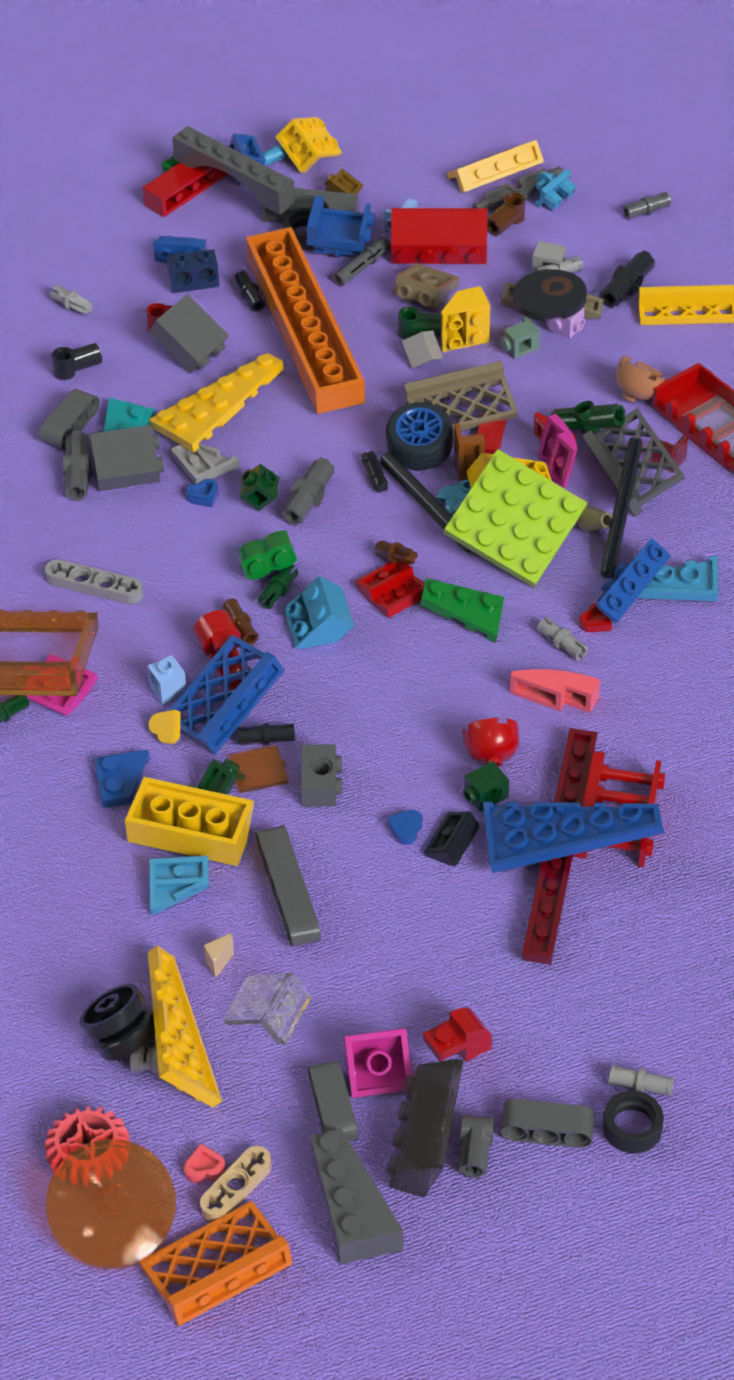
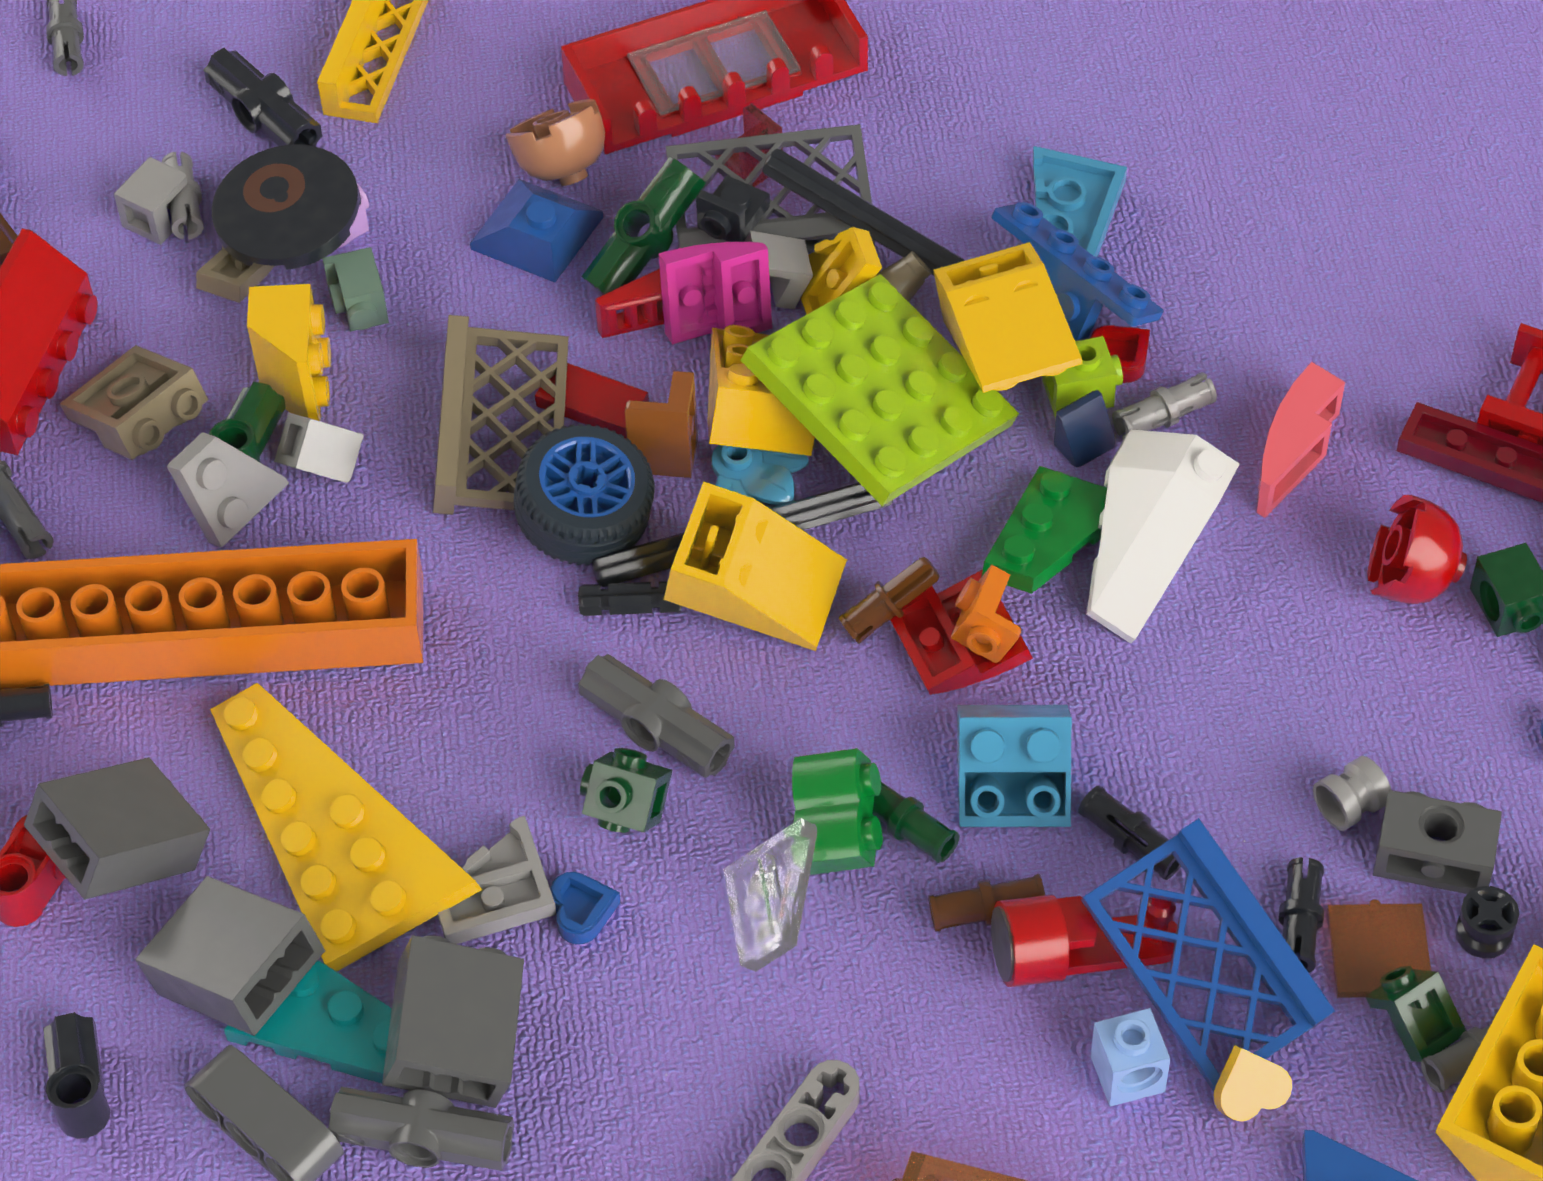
camera: 75 degrees left, 5 degrees up
none -> brick [135,876,325,1036]
none -> light grey wing [167,432,289,547]
none -> blue slope [470,179,604,282]
none -> yellow slope [664,481,847,651]
none -> black bracket [696,175,770,242]
none -> clear wing [723,818,817,972]
none -> light grey panel [744,231,813,309]
none -> yellow wing [801,227,882,315]
none -> yellow slope [933,242,1082,393]
none -> orange bracket [951,564,1022,663]
none -> lime brick [1042,336,1123,418]
none -> dark blue slope [1054,390,1115,467]
none -> black pin [1078,785,1181,880]
none -> white wedge [1087,429,1240,644]
none -> light grey wheel [1313,756,1391,831]
none -> black wheel [1455,886,1520,959]

